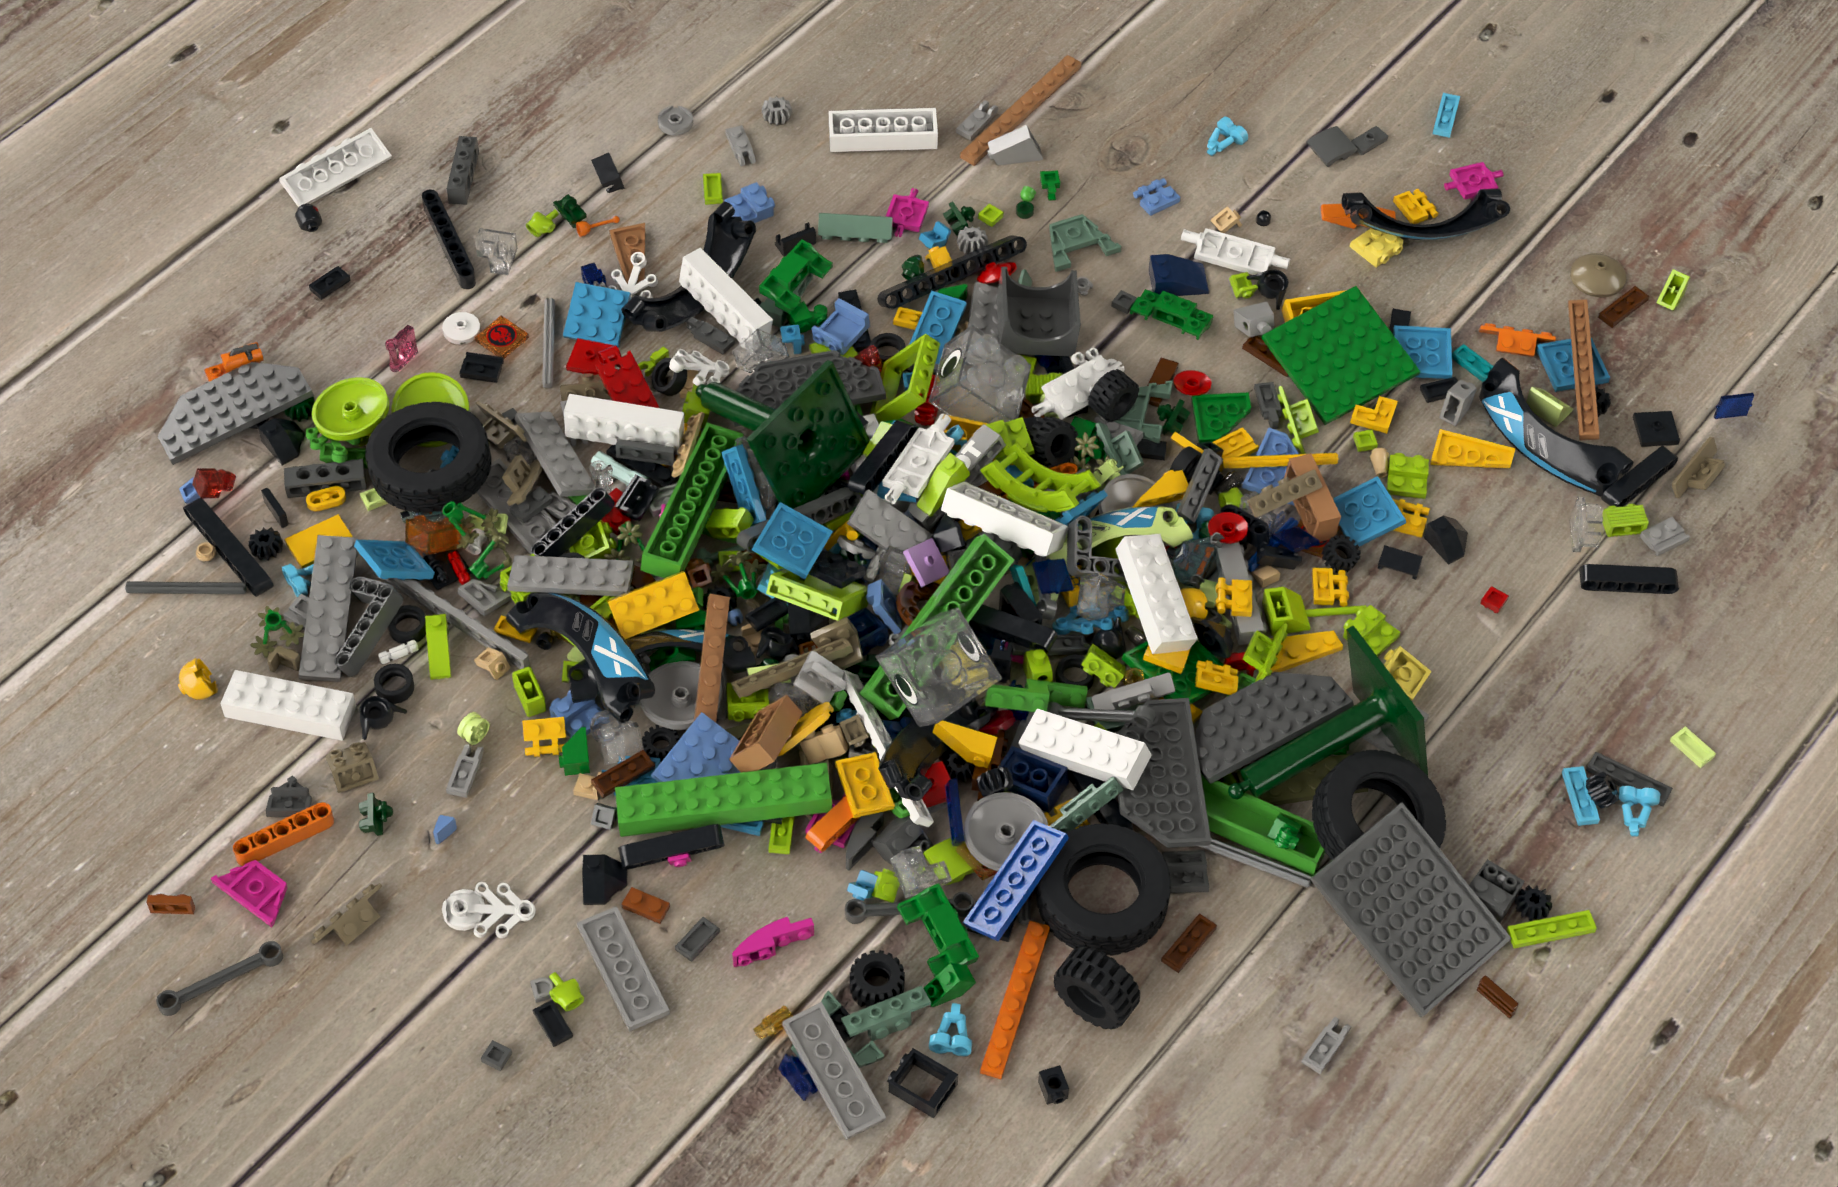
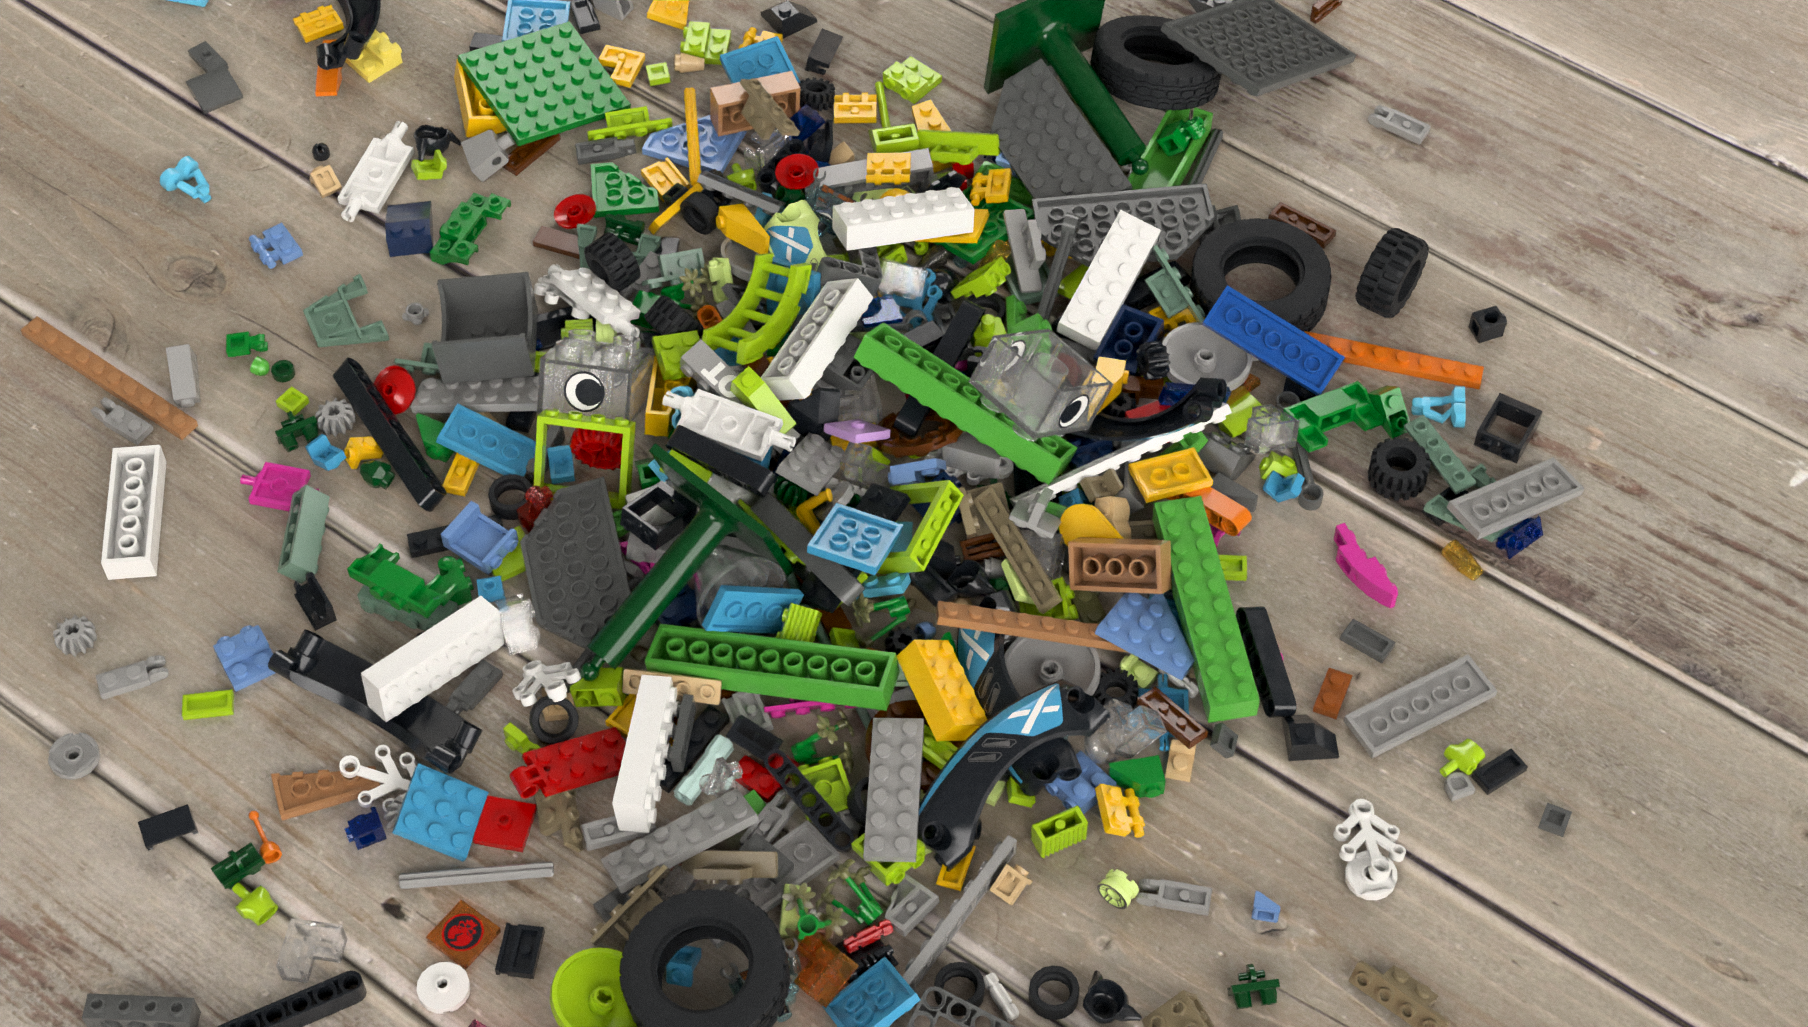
camera: 90 degrees left, 0 degrees up
lime slope [425,614,451,680] -> none
dark grey plate [1111,290,1137,314] -> none
light yellow plate [1383,646,1432,701] -> none

